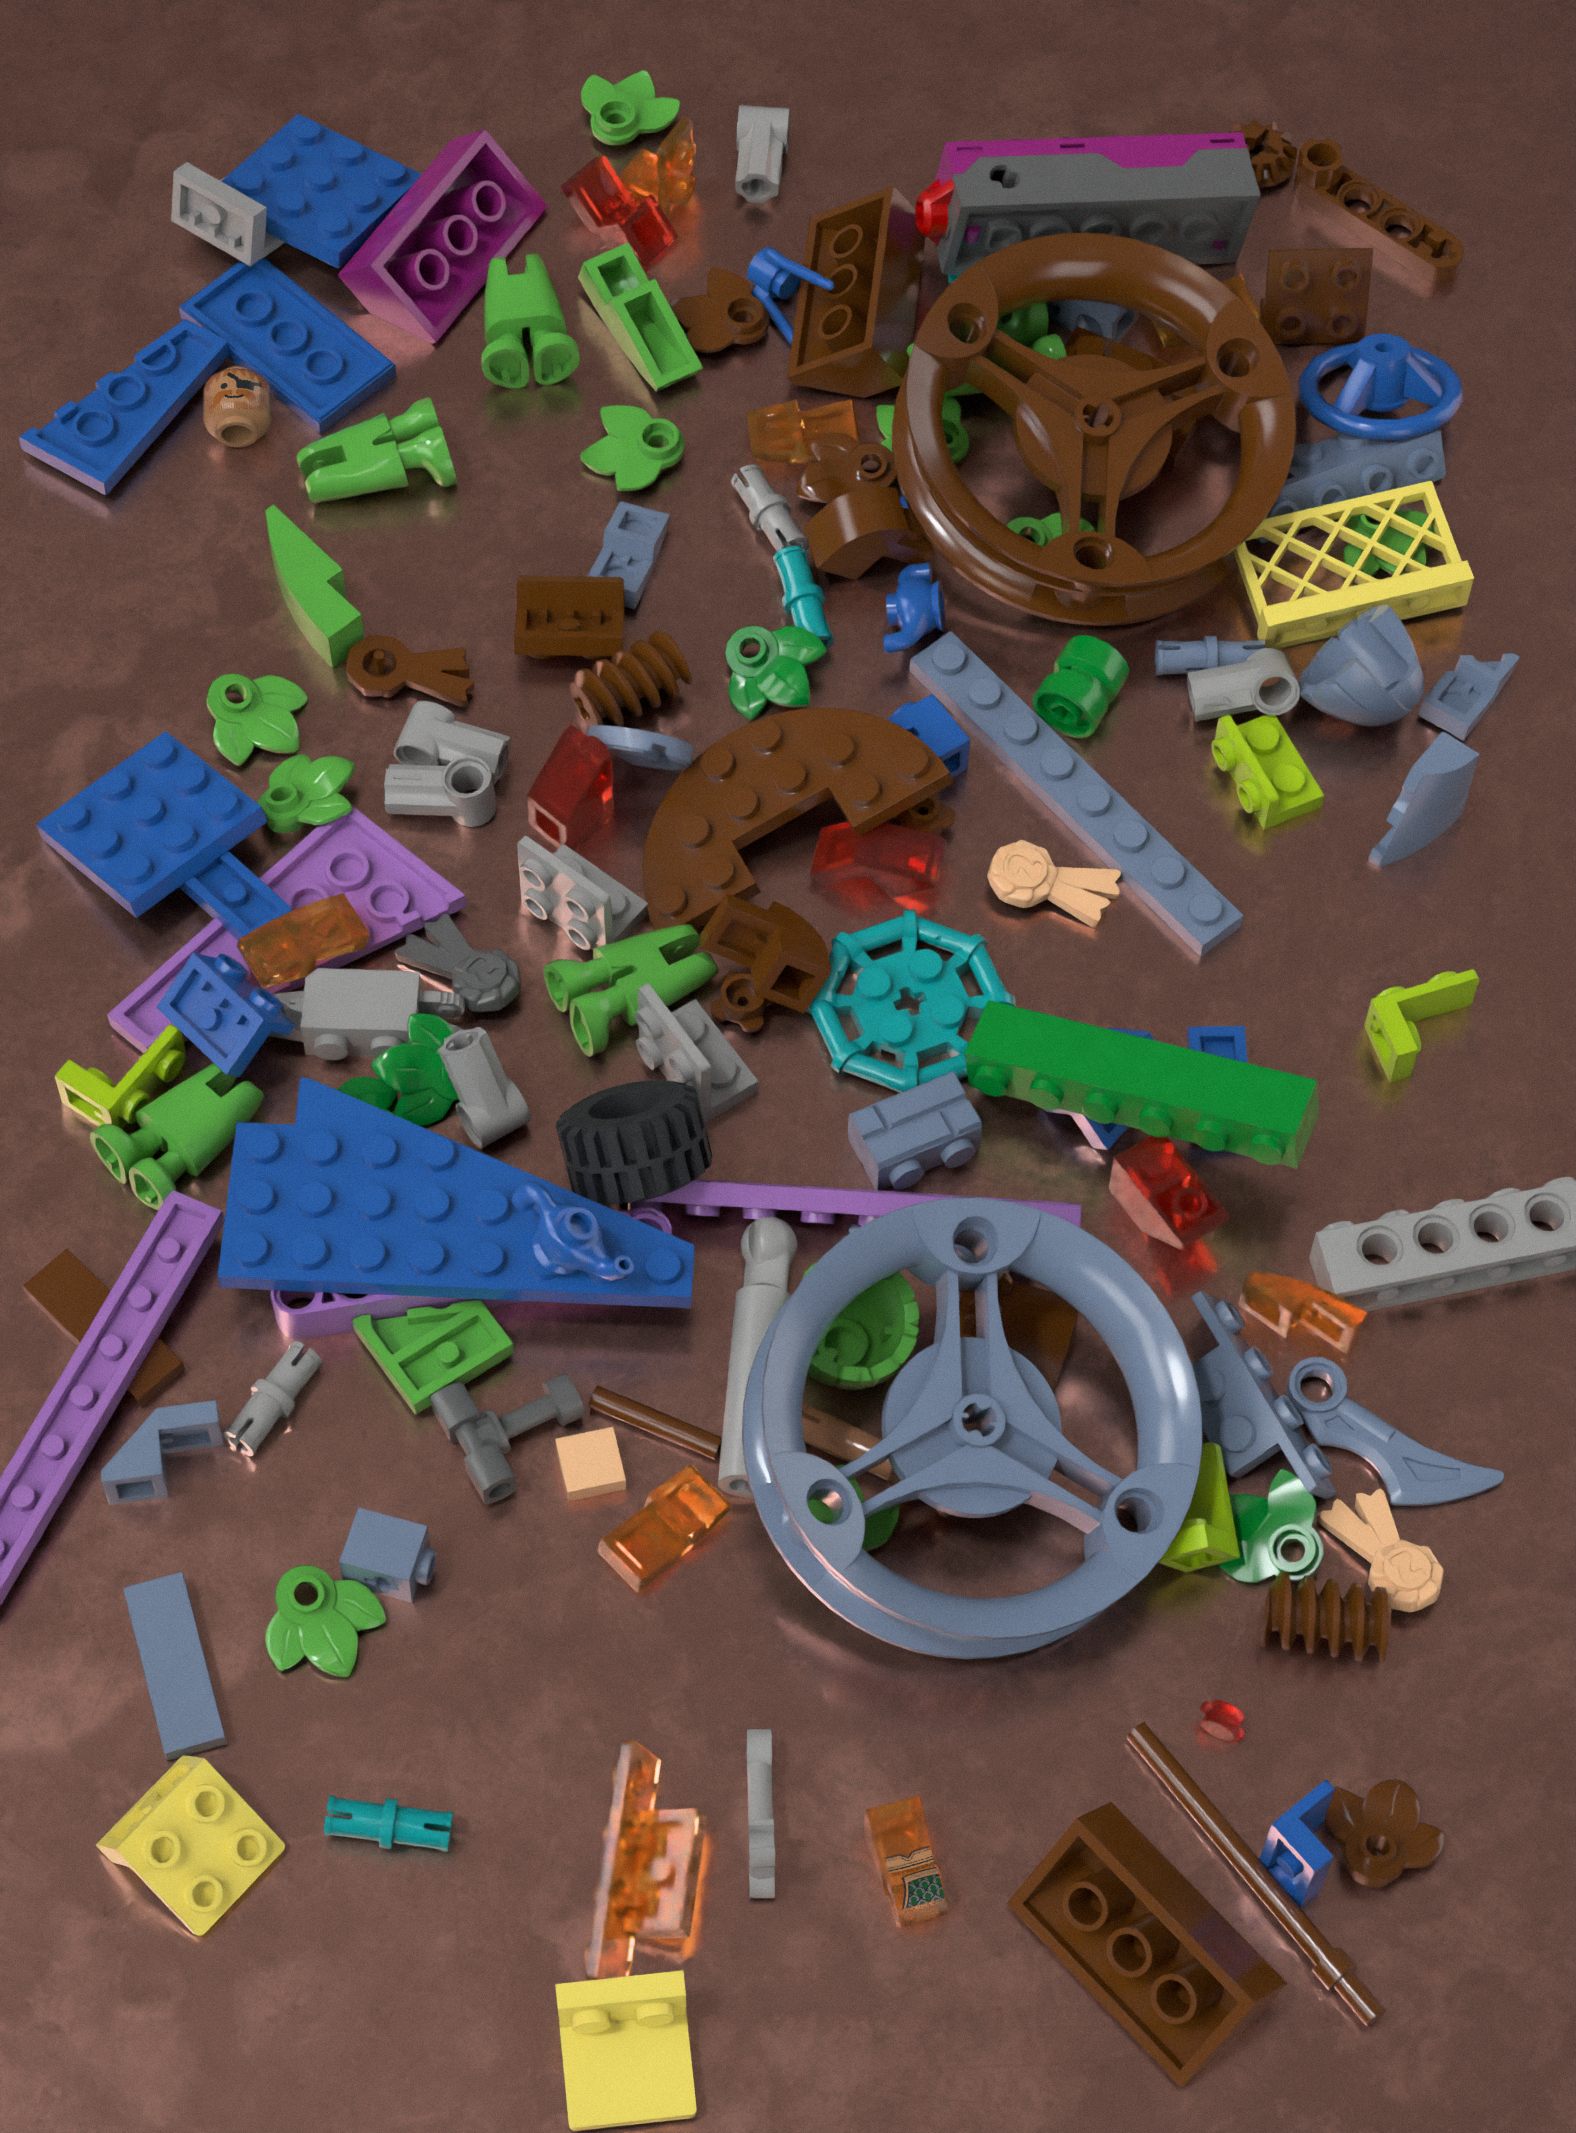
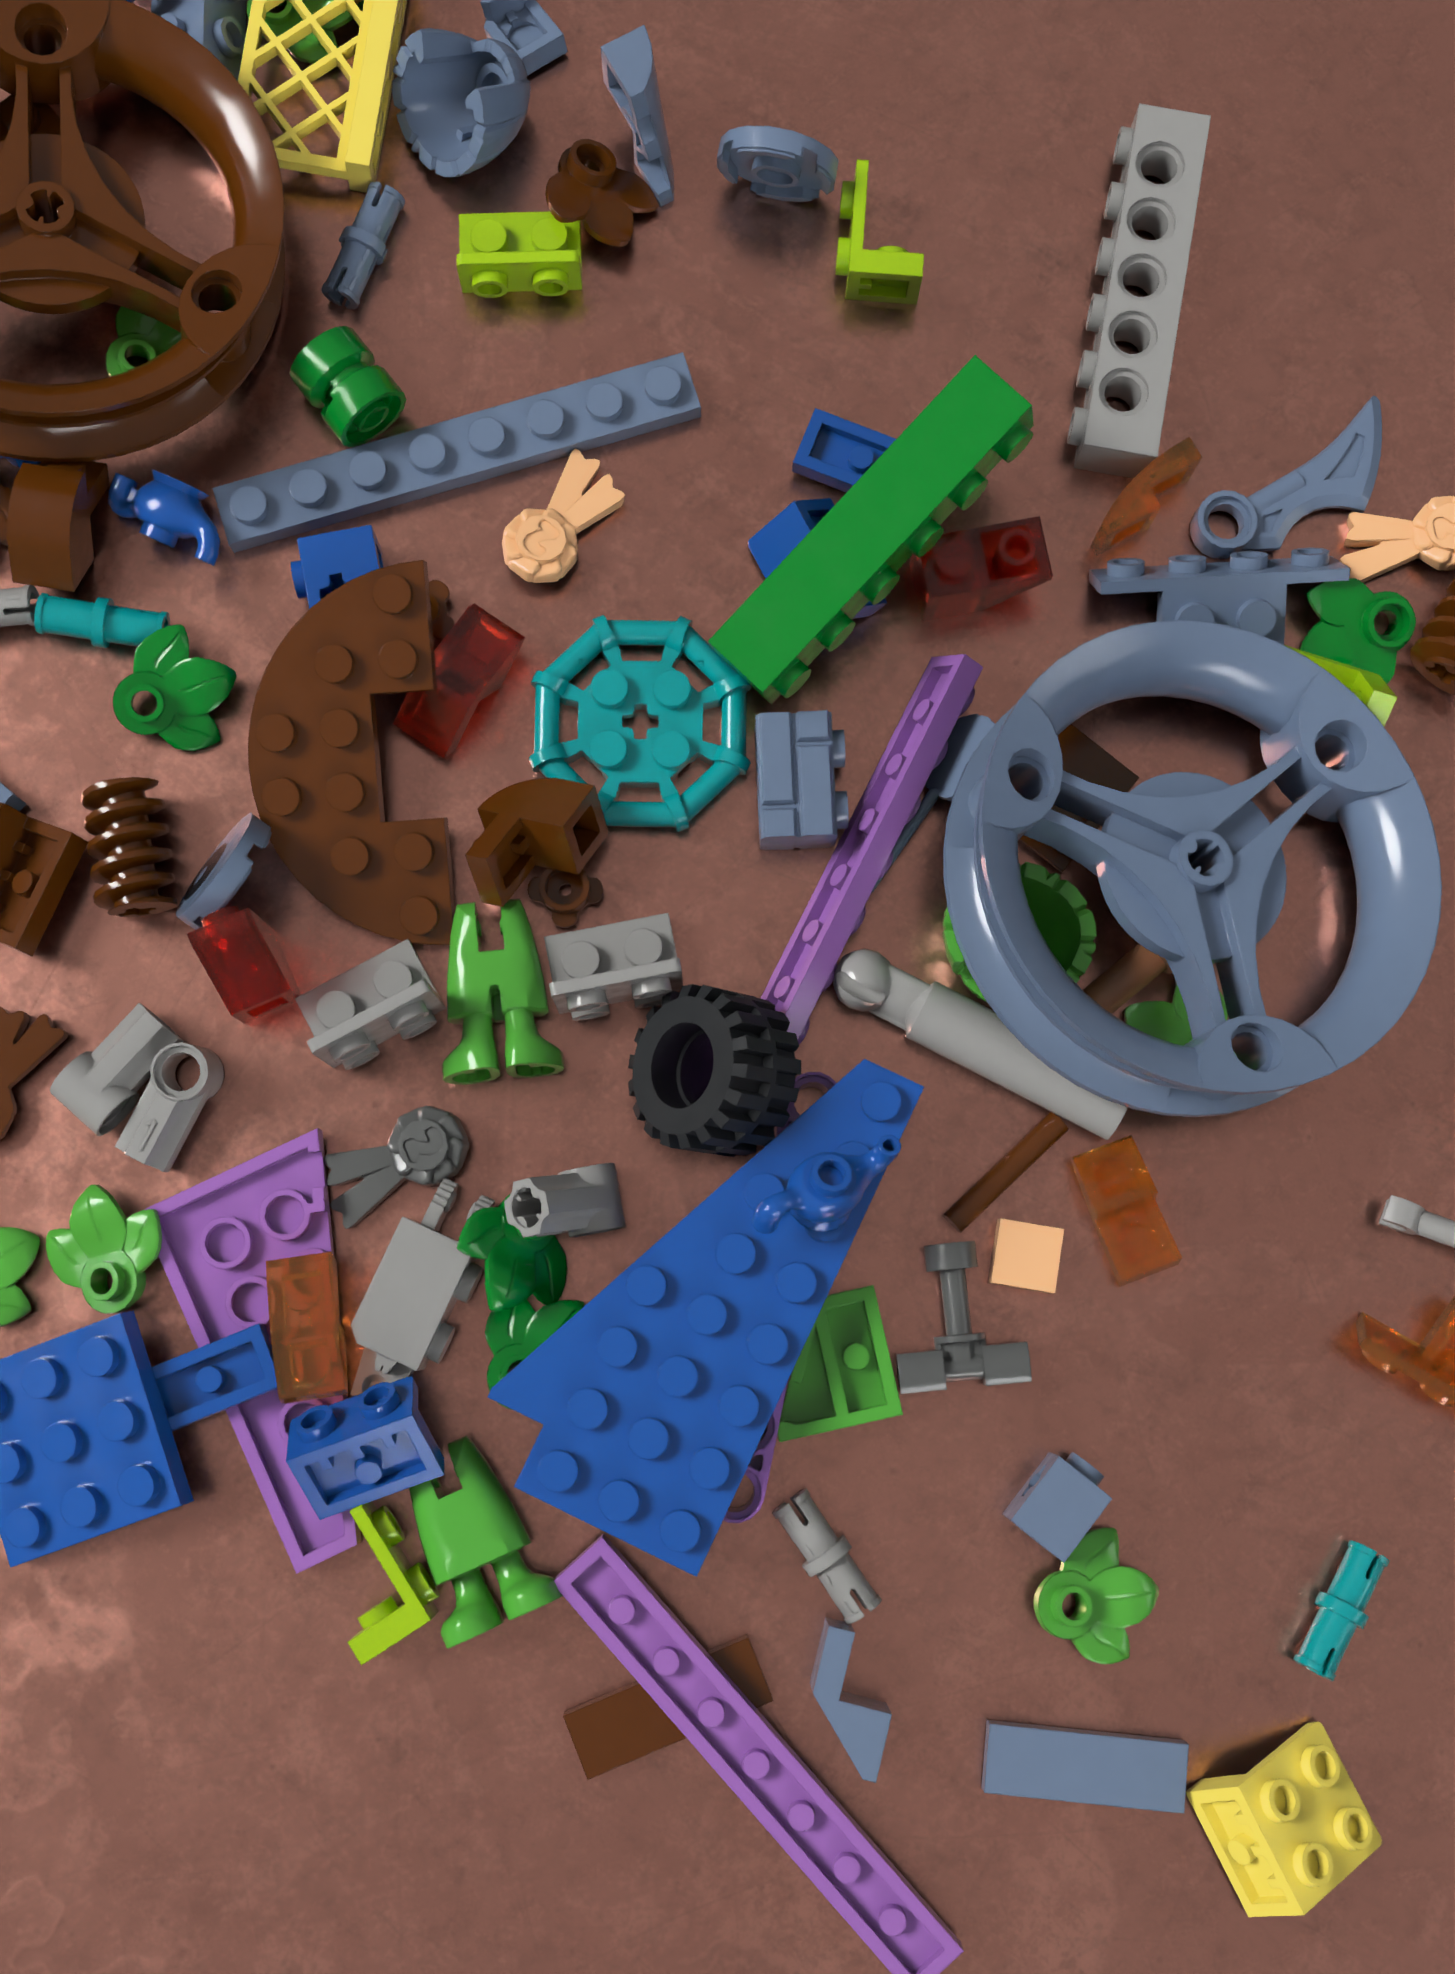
camera: 70 degrees left, 20 degrees up
light grey piece [1187,648,1300,721] -> none
none -> reddish brown plate [545,139,659,247]
none -> sand blue tile [717,126,839,202]

